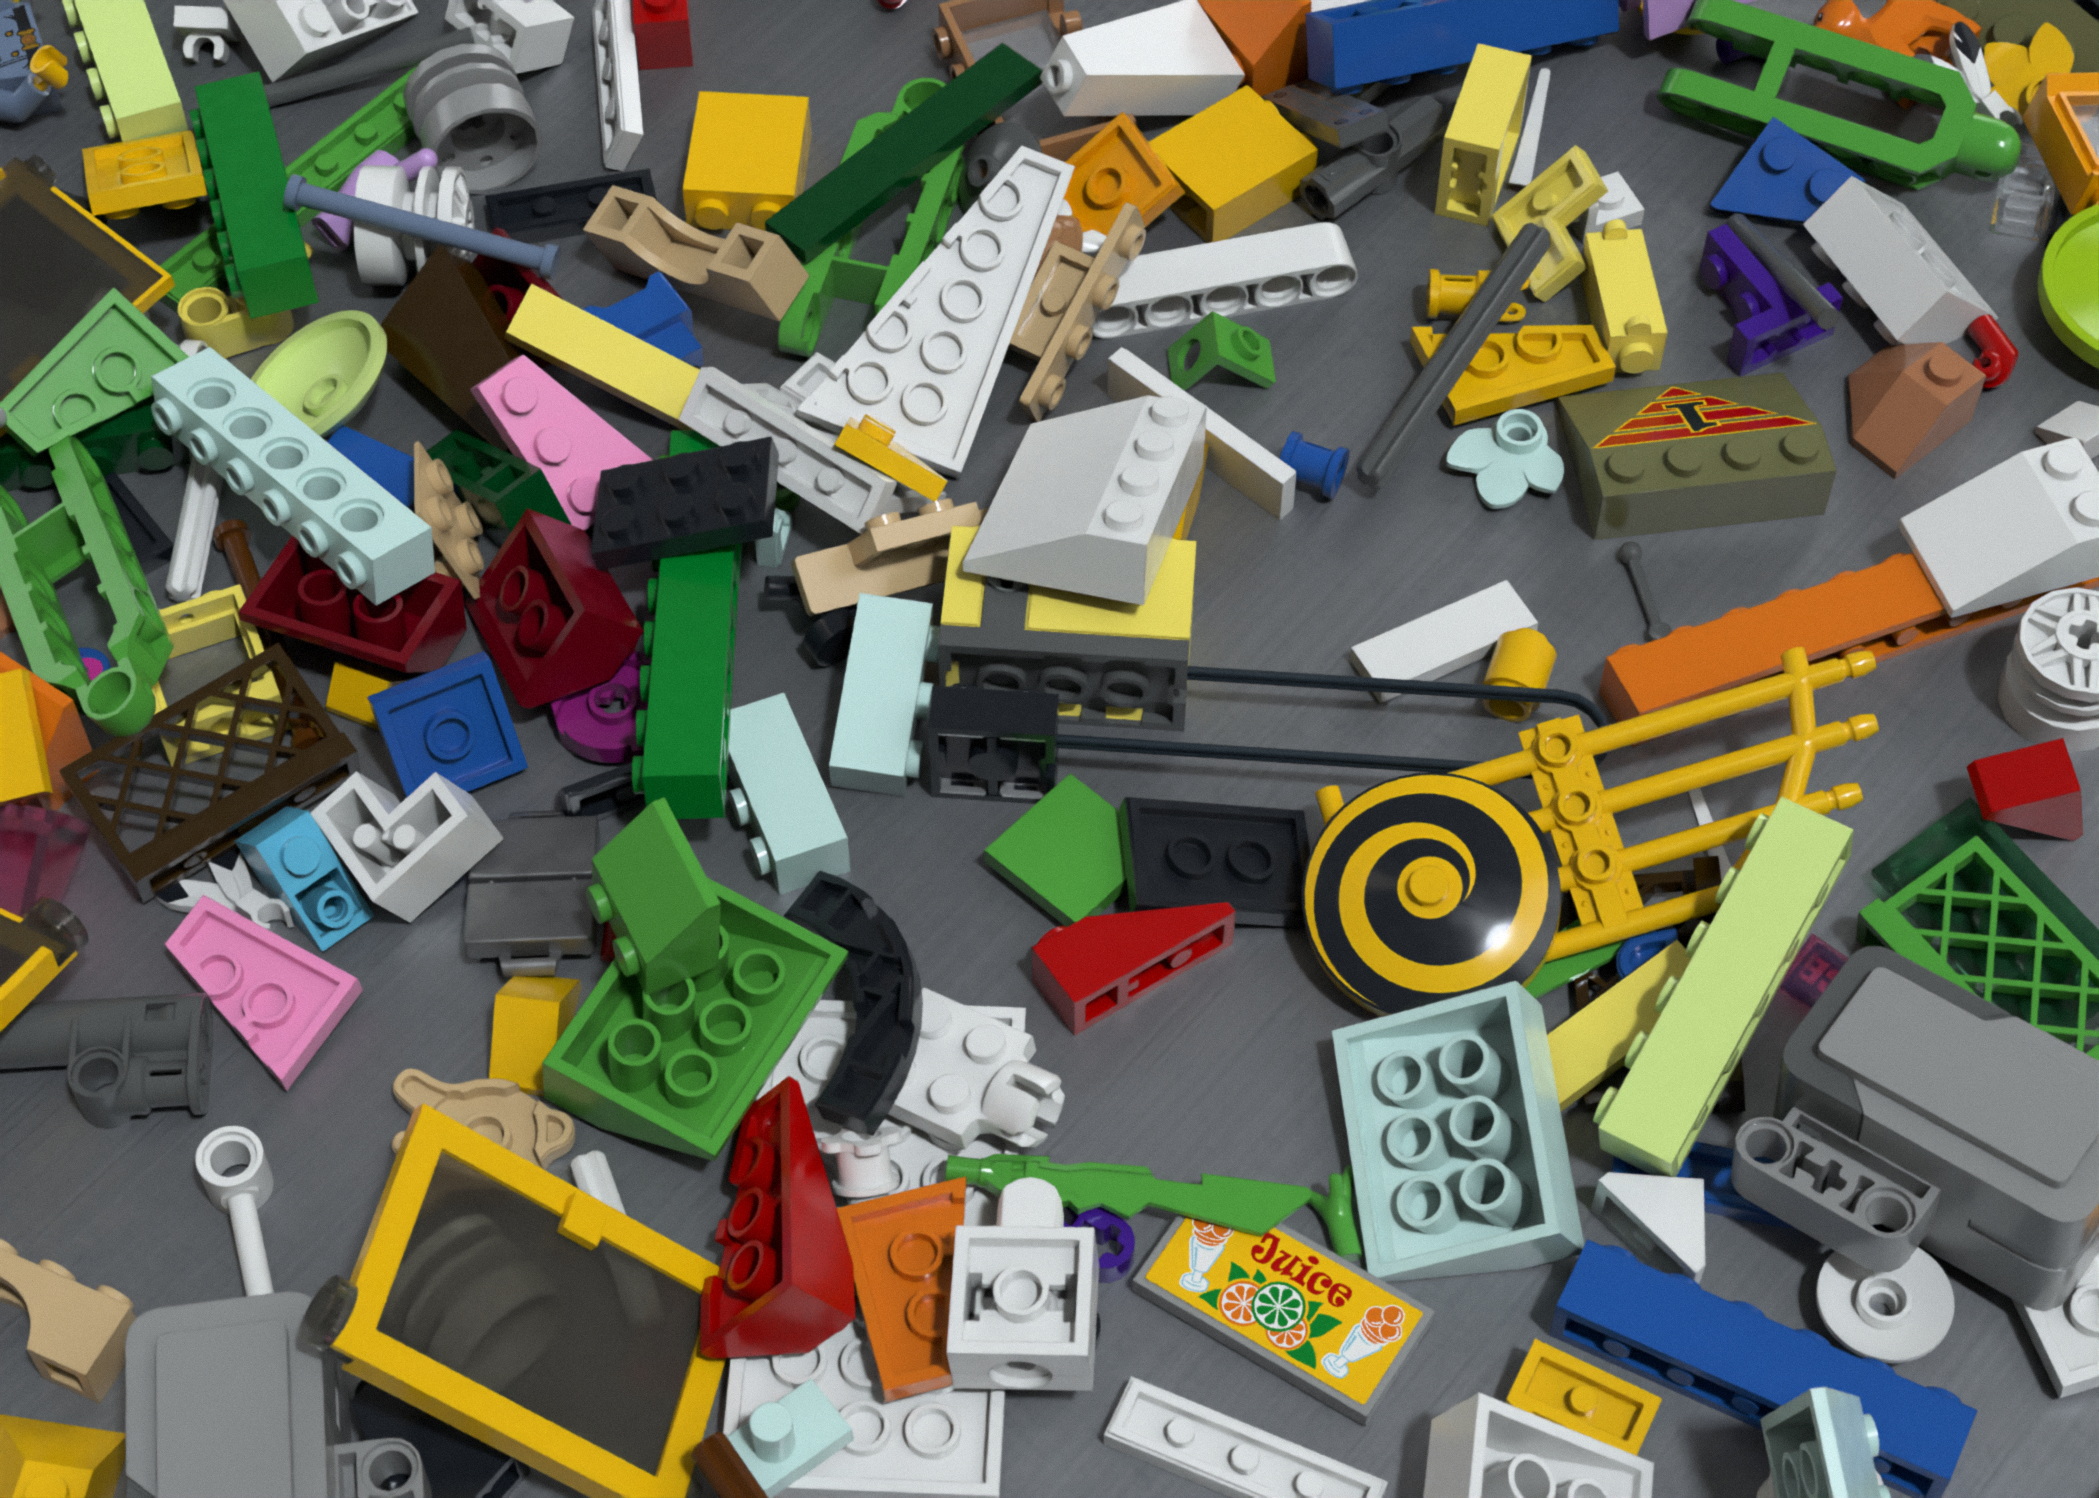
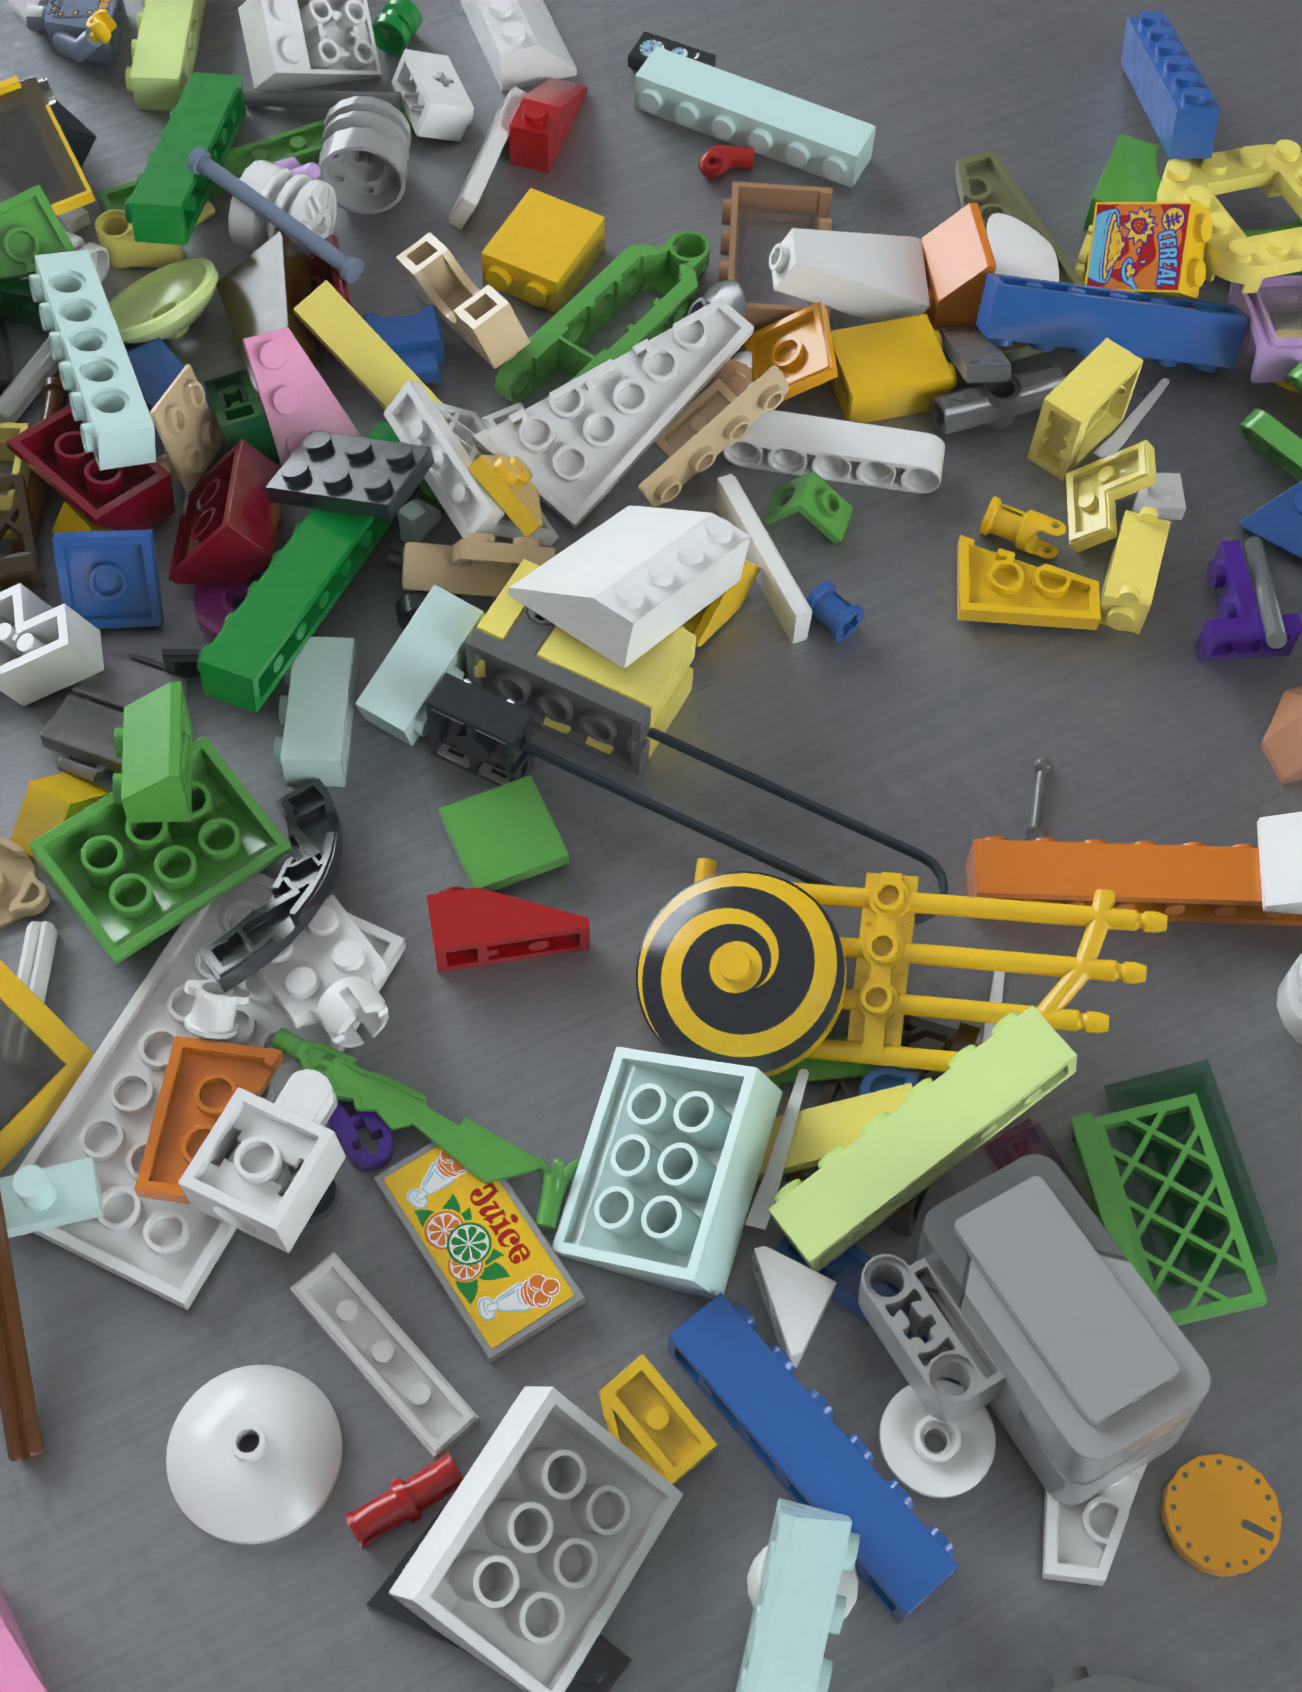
camera: 20 degrees right, 5 degrees up
yellow plate [82,130,207,219] -> none
white tile [174,5,241,64] -> none
black tile [485,168,657,244] -> none
red wedge [700,1076,855,1359] -> none
dark green tile [765,42,1042,265] -> none
black tile [1119,797,1310,928] -> none
white tile [1350,580,1538,703] -> none
dark grey axle [1356,223,1550,489] -> none
light aqua plate [1446,409,1564,509] -> none
yellow brick [1482,628,1557,722] -> none
olive slope [1557,372,1837,540] -> none
red slope [1966,738,2083,841] -> none
none -> white sticker [745,1069,809,1230]

